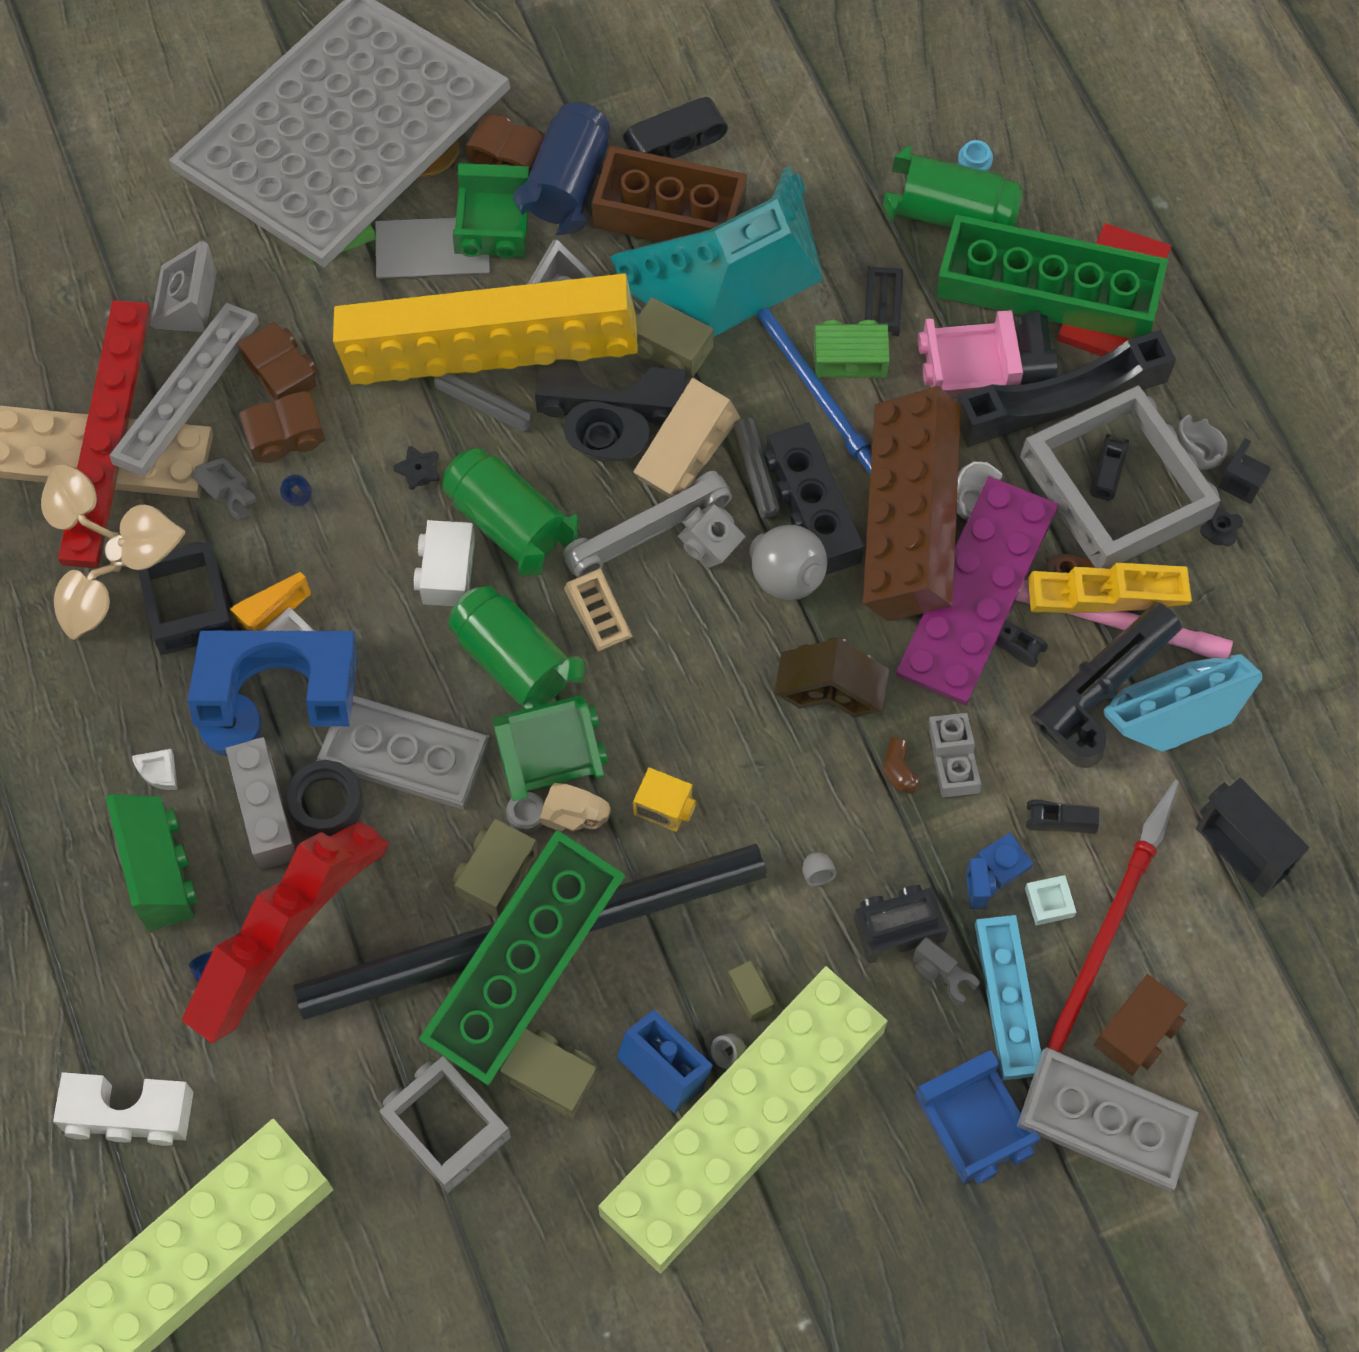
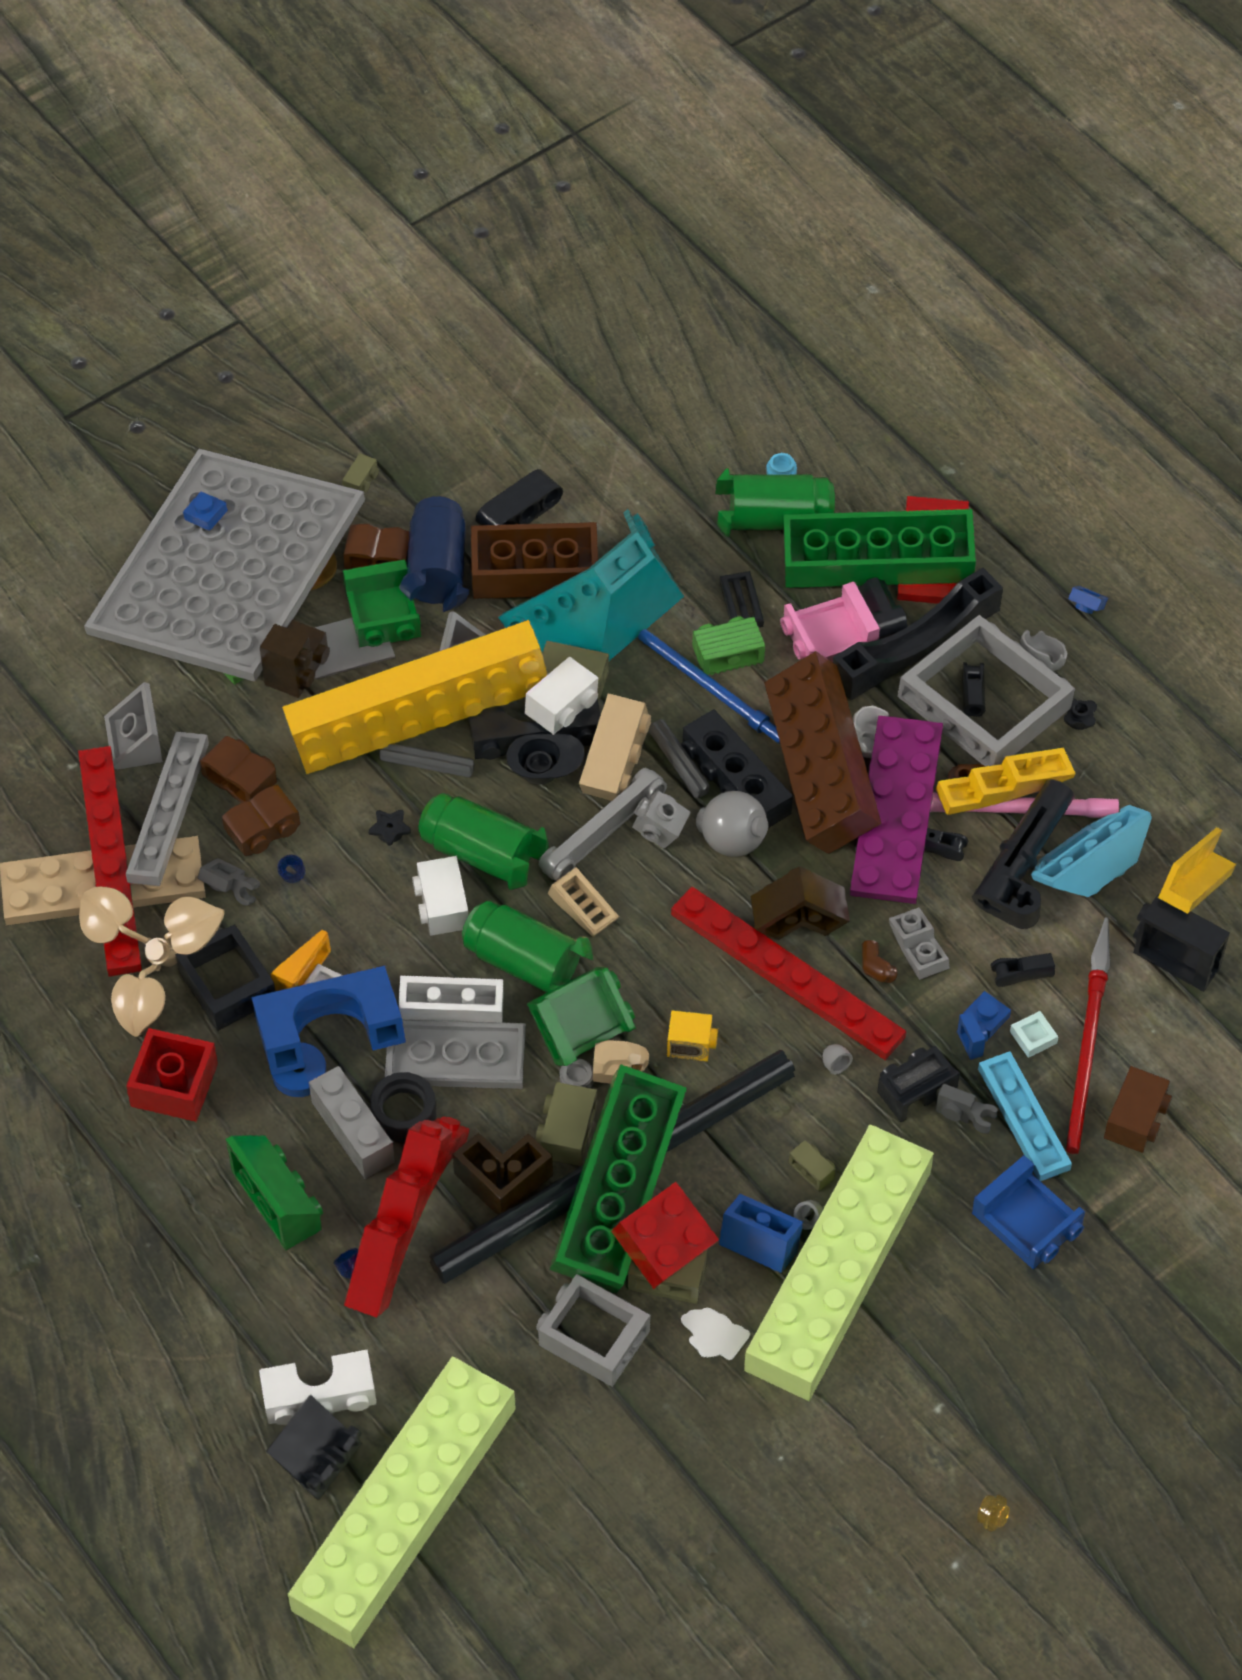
camera: 15 degrees left, 10 degrees down
white tile [132,749,178,790] -> none
light grey tile [1017,1047,1198,1192] -> none
black panel [1218,438,1271,504] -> none
none -> red brick [126,1028,218,1122]
none -> blue plate [183,491,228,531]
none -> dark brown brick [259,620,330,698]
none -> black hinge [266,1395,362,1500]
none -> olive piece [342,453,379,492]
none -> white brick [399,976,504,1023]
none -> dark brown brick [452,1132,553,1215]
none -> white brick [525,656,598,735]
none -> red brick [611,1182,719,1289]
none -> red plate [671,886,906,1061]
none -> white sticker [681,1308,750,1360]
none -> blue plate [1068,586,1108,614]
none -> yellow panel [1158,827,1236,914]

